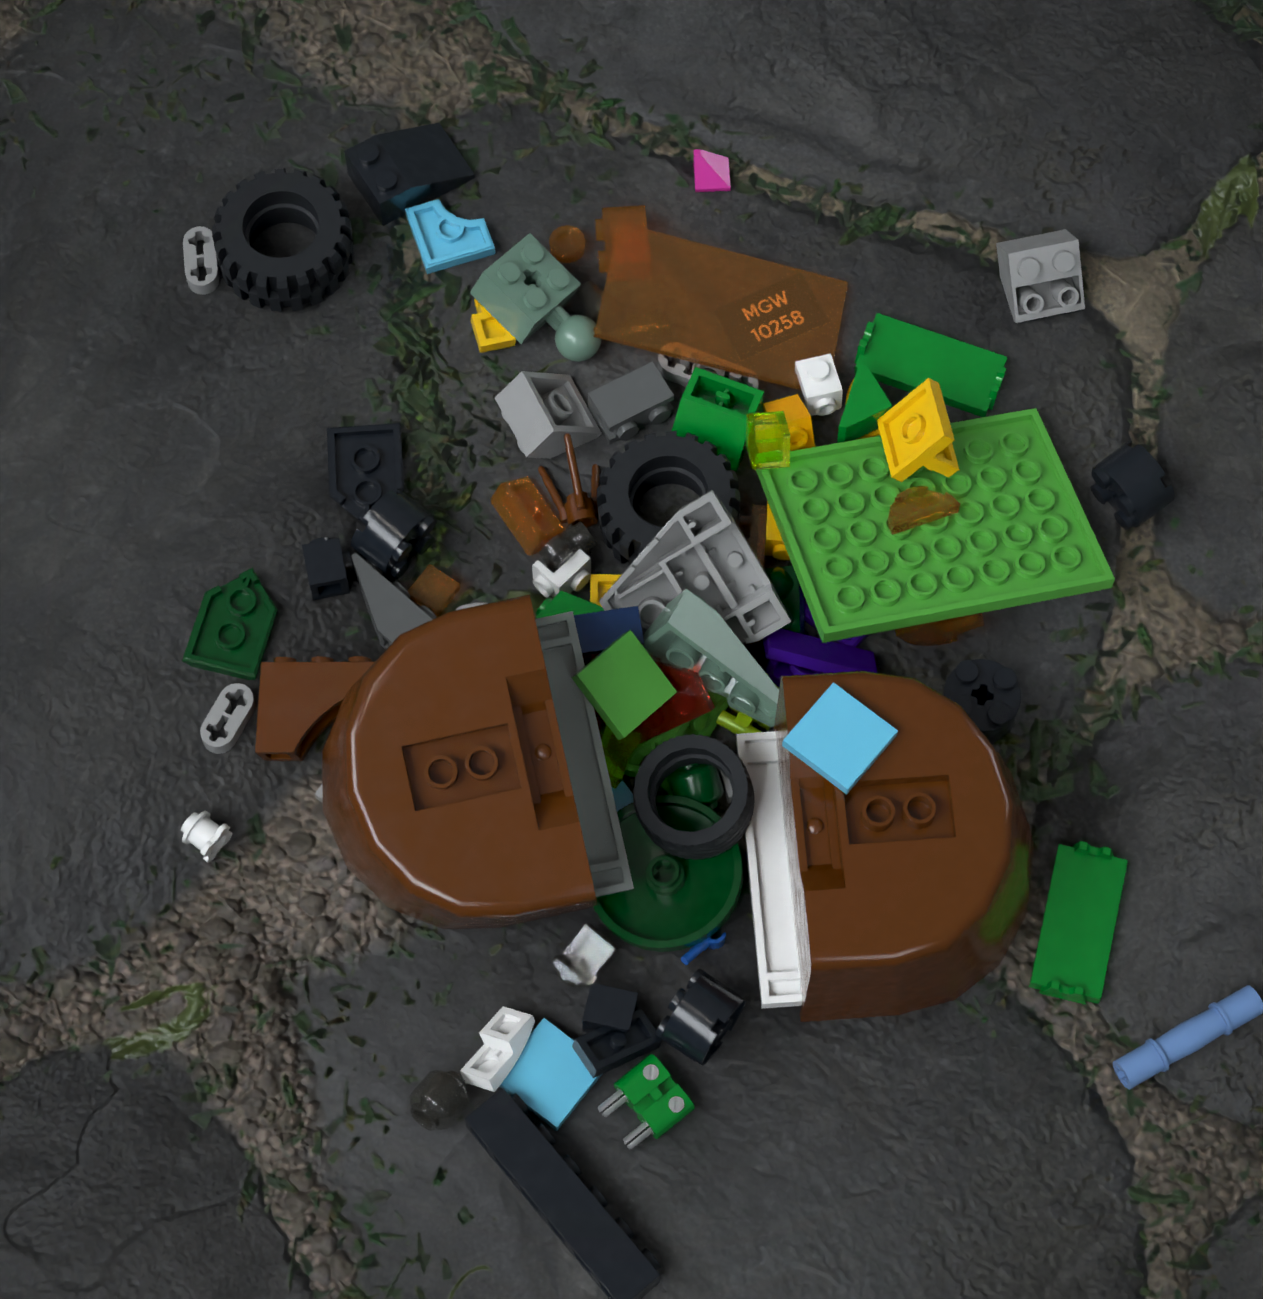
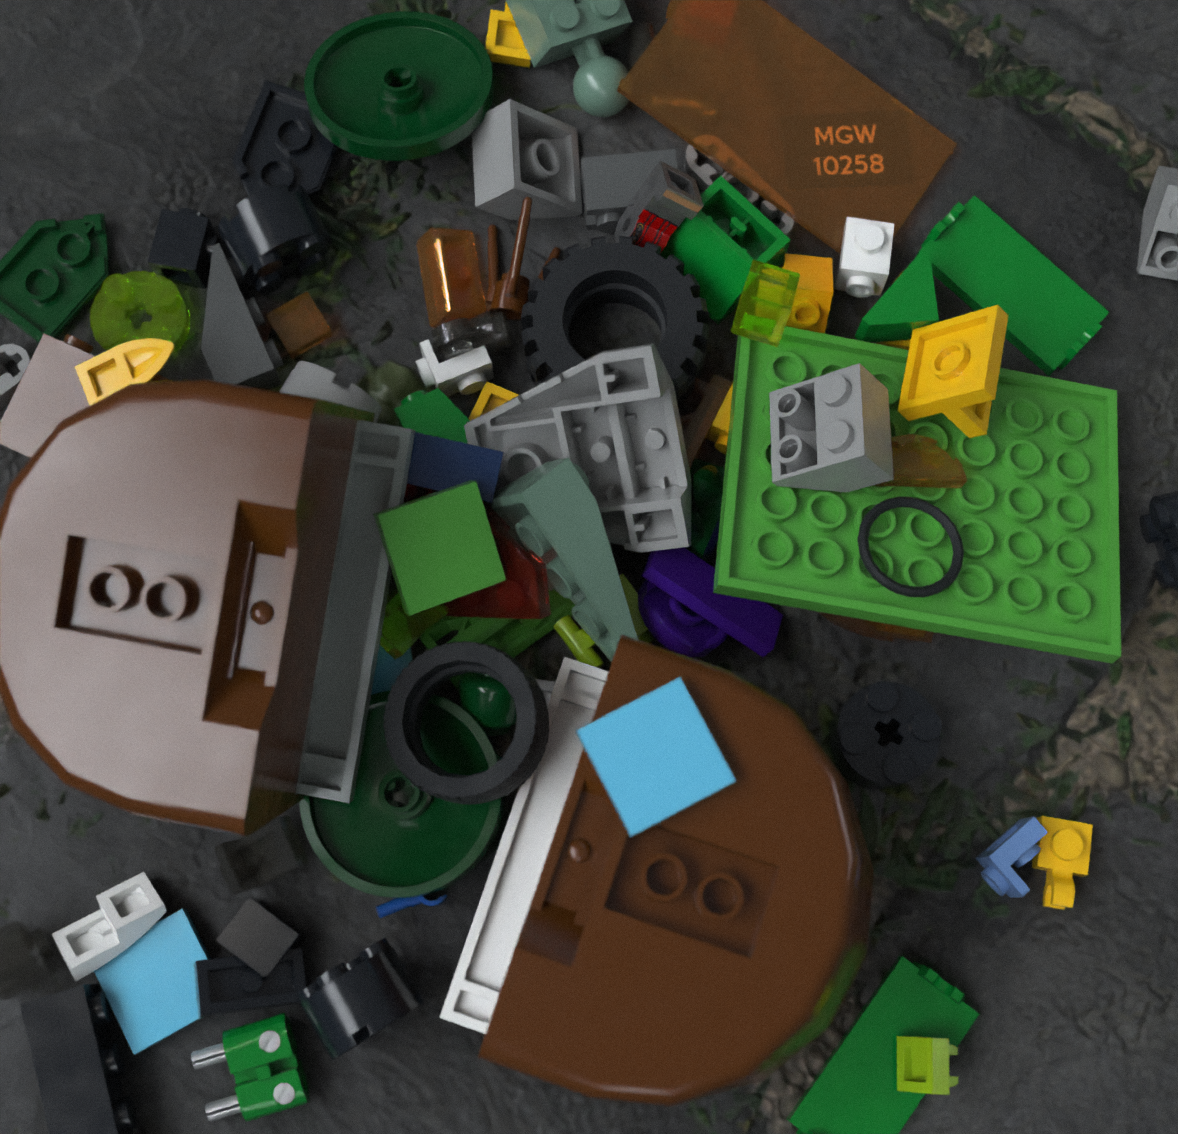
camera: 20 degrees right, 10 degrees up
none -> yellow plate [75,338,175,405]
none -> clear neon green plate [90,271,190,352]
none -> dark green dish [304,11,494,161]
none -> flat silver leg [615,161,704,252]
none -> light grey slope [769,363,894,492]
none -> black tyre [858,497,964,597]
none -> lime tile [897,1036,959,1095]
none -> medium blue bracket [976,816,1048,898]
none -> yellow plate [1032,816,1093,910]

